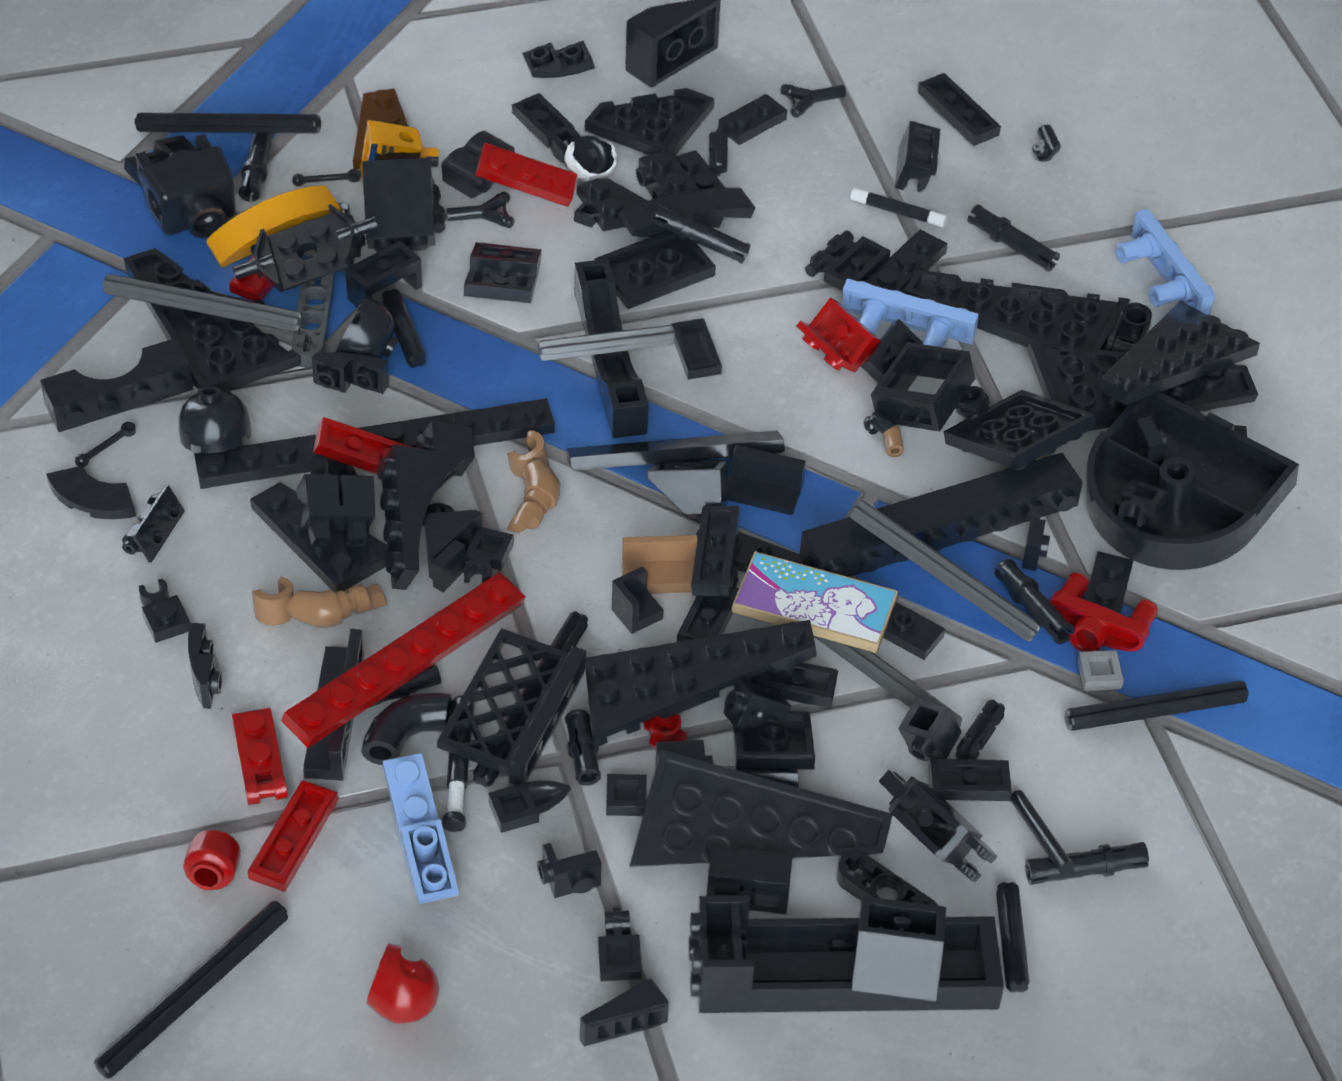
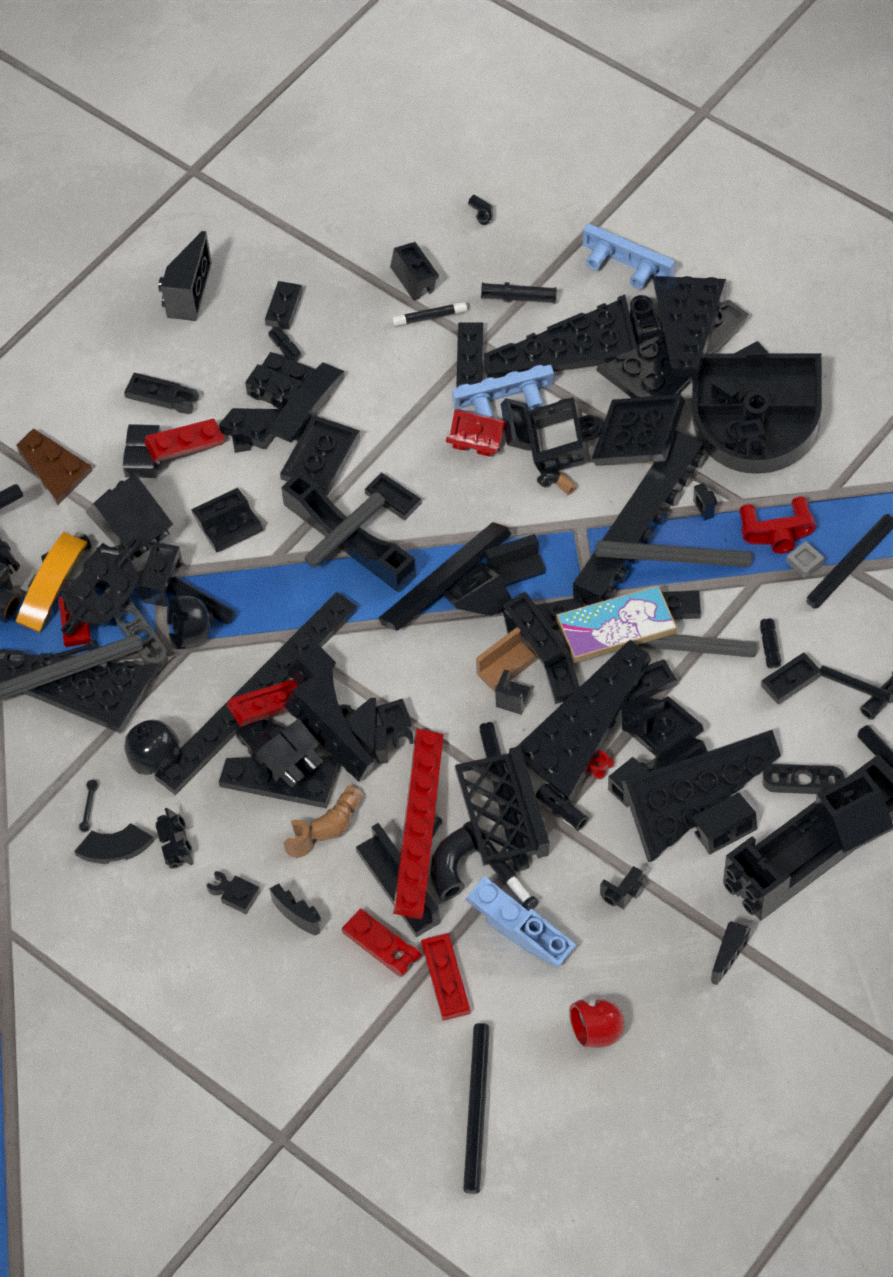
camera: 30 degrees left, 10 degrees up
black arch [40,338,194,433] -> none
red head [183,830,241,890] -> none
black hinge [292,169,361,187] -> none
black slope [311,352,389,394] -> none
light orange torso [360,120,439,182] -> none
black piece [447,191,514,228] -> none
black plate [488,781,571,833] -> none
medium nougat piece [507,431,561,533] -> none
black slope [522,40,595,78] -> none
black hair [565,135,617,181] -> none
black plate [585,88,715,157] -> none
black plate [598,906,642,981] -> none
black plate [606,774,647,816] -> none
black pin [650,204,750,264] -> none
black piece [780,84,846,118] -> none
black plate [805,230,891,291] -> none
black hinge [878,769,998,883] -> none
black brick [898,697,962,762] -> none
black plate [918,73,1001,146] -> none
black pin [995,559,1075,644] -> none
black plate [1085,551,1134,613] -> none

